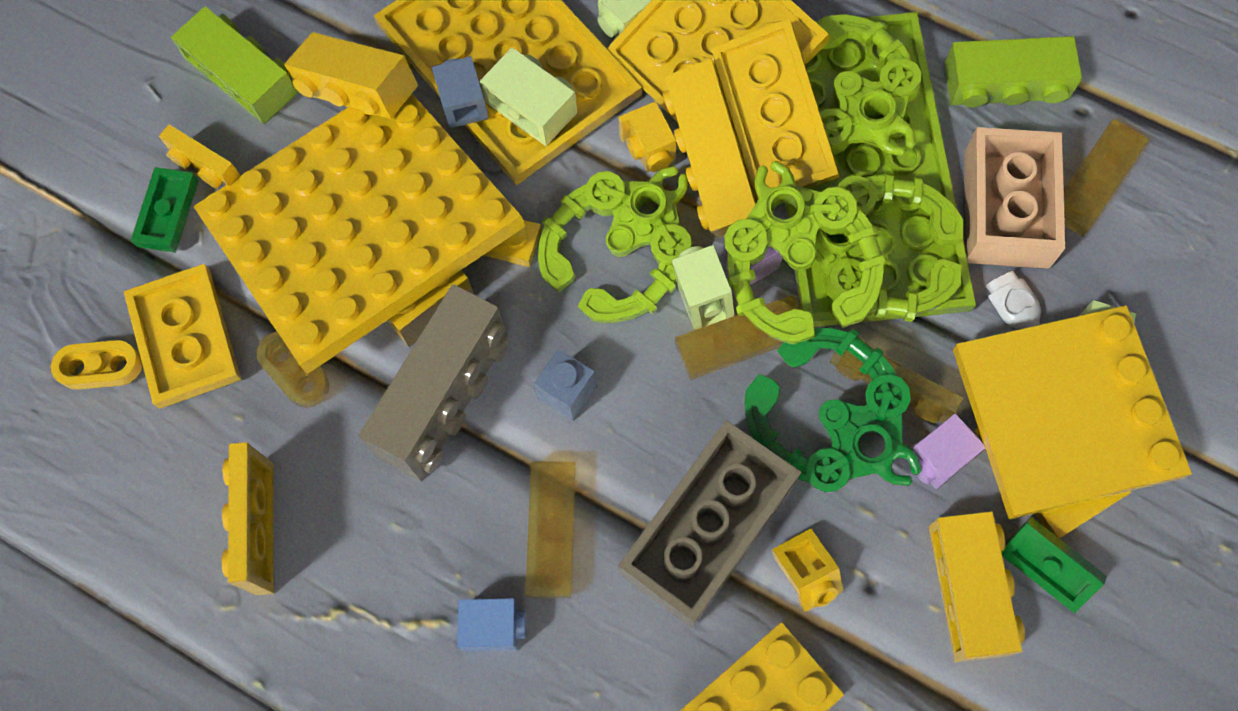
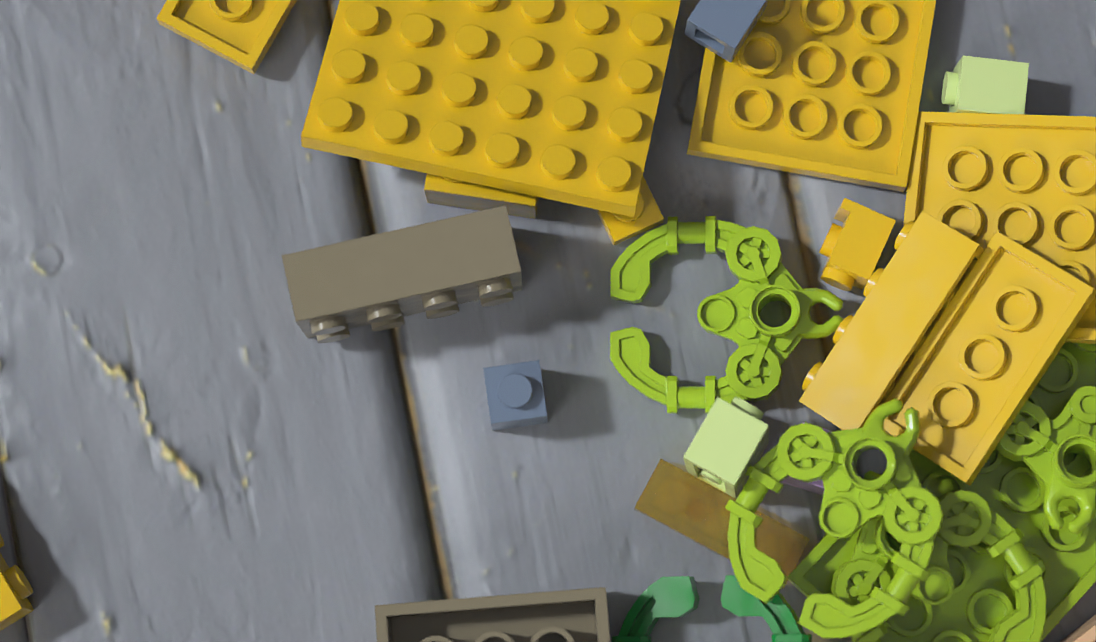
camera: 45 degrees right, 10 degrees up
yellow plate [221,442,274,595] -> none
clear yellow plate [257,332,330,408] -> none
medium blue brick [457,599,527,652] -> none
yellowish green brick [480,47,577,146] -> none
clear yellow plate [525,461,576,599] -> none

